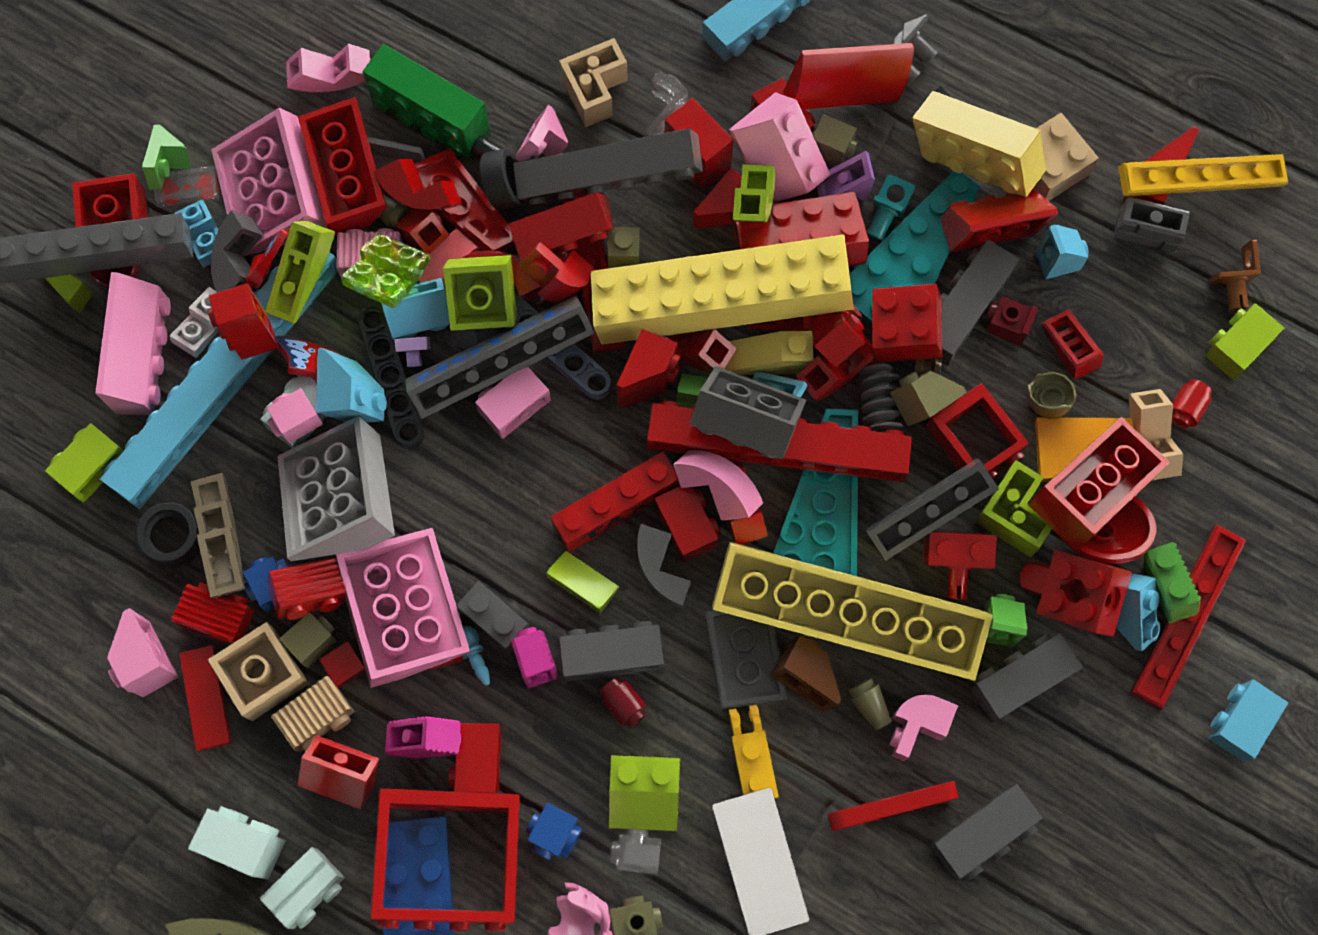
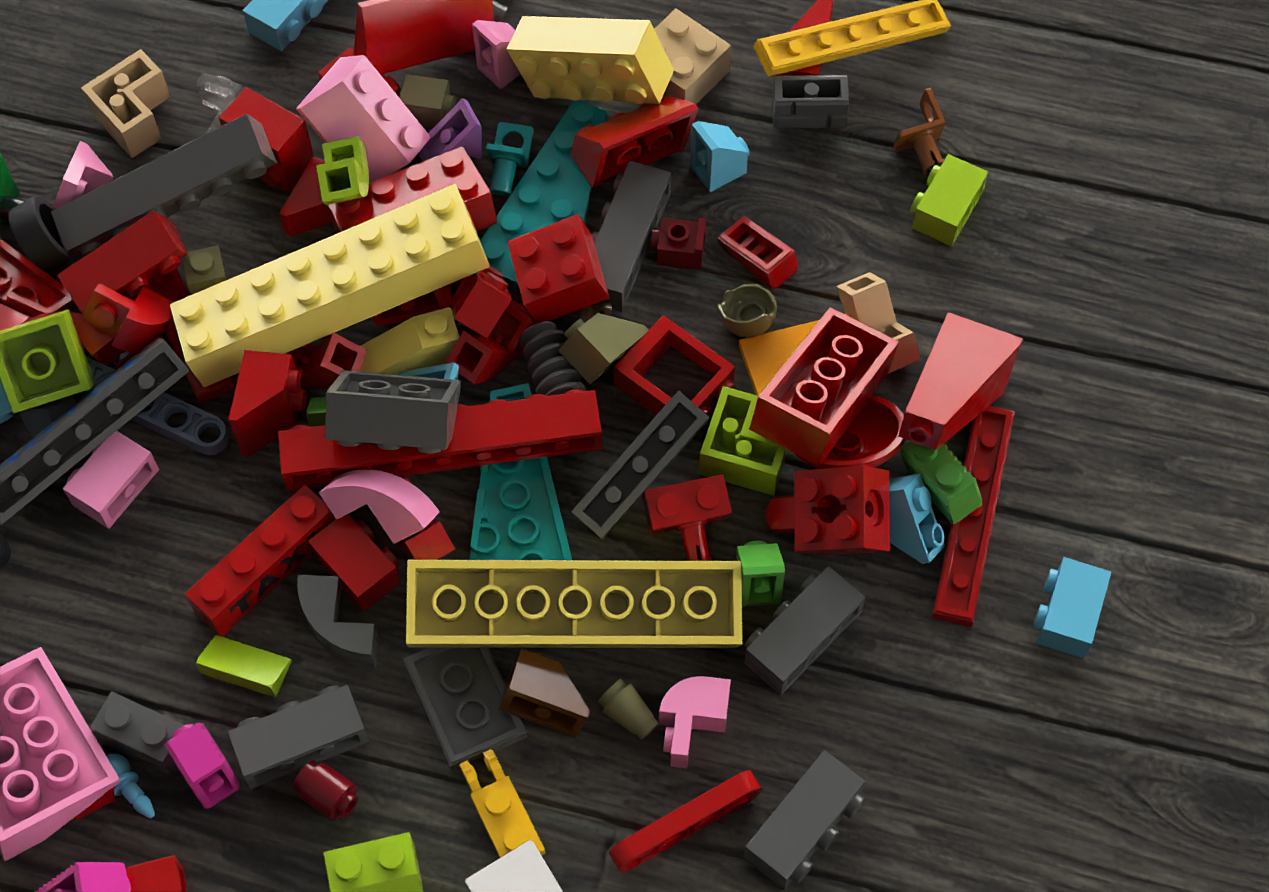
camera: 15 degrees left, 10 degrees down
red brick [1172,379,1212,428] -> none
none -> bright pink slope [472,20,521,89]
none -> slope [898,312,1023,450]

